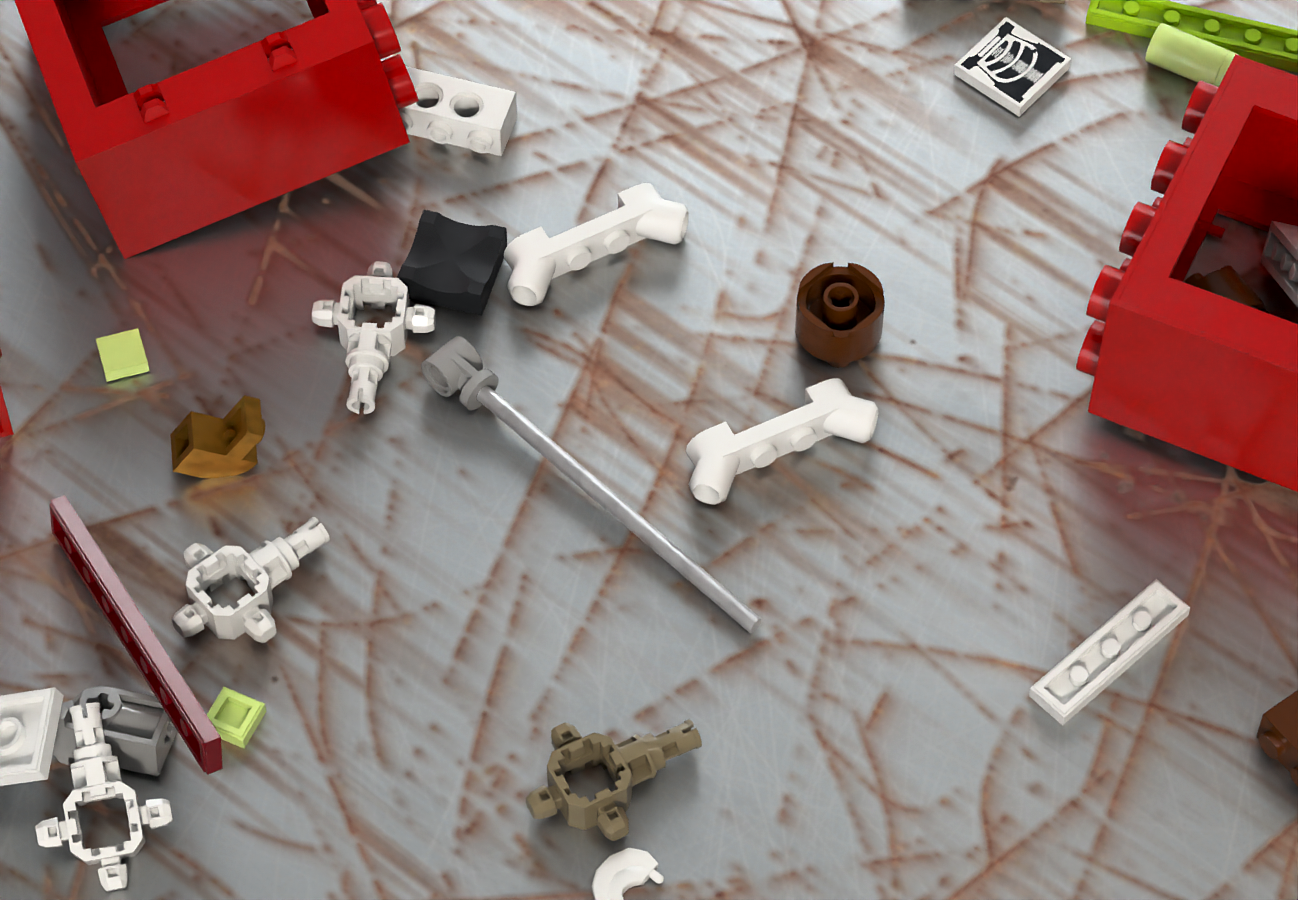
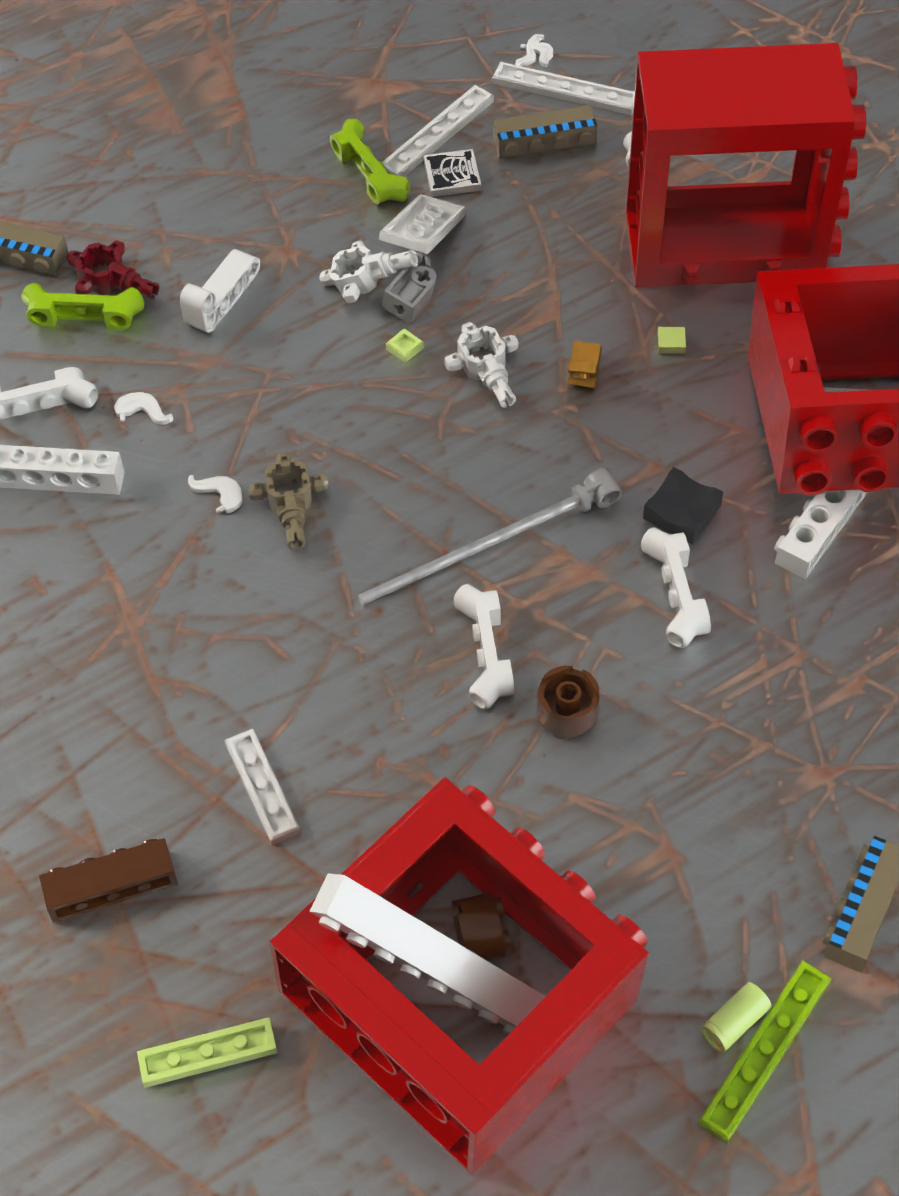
camera: 110 degrees right, 0 degrees up
tile [49,495,223,775] -> none
white piece [312,261,436,414] -> none
white tile [954,17,1071,117] -> none

